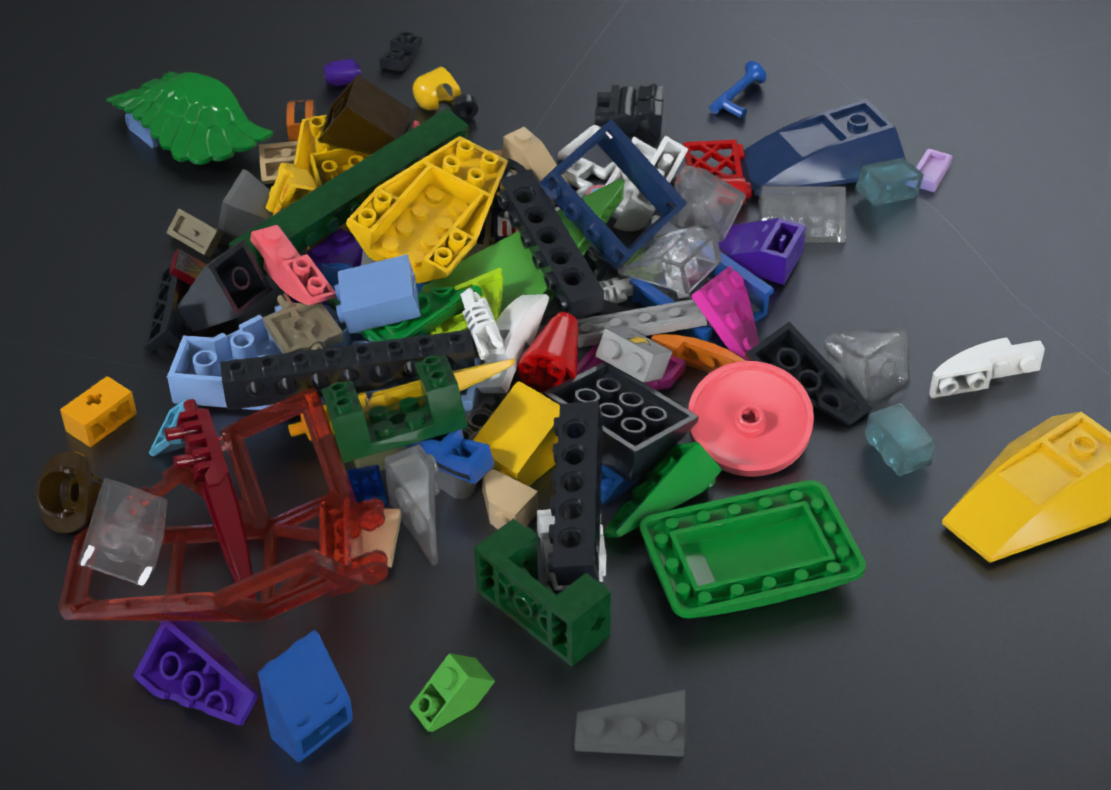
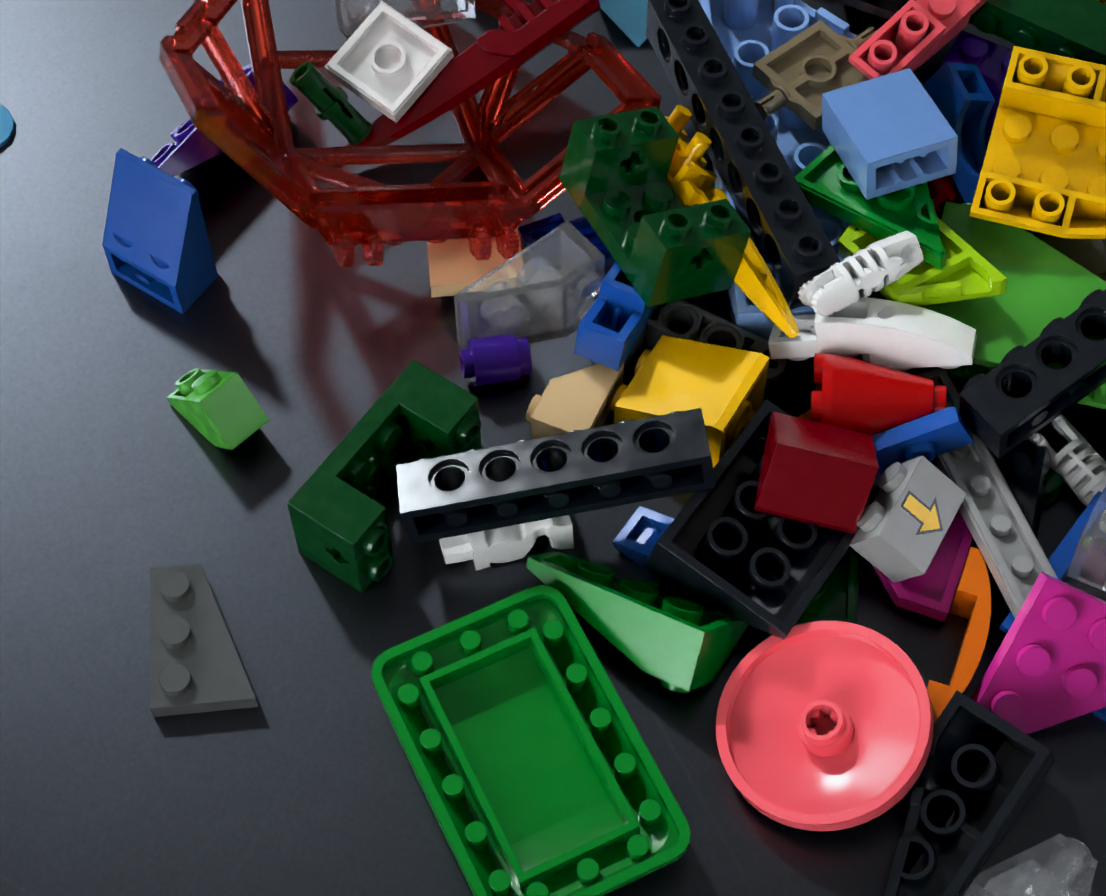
camera: 80 degrees right, 15 degrees up
none -> dark green pin [290,61,372,145]
none -> white tile [324,1,454,123]
none -> dark purple brick [459,334,532,387]
none -> dark red slope [754,411,879,534]
none -> blue plate [872,406,974,476]

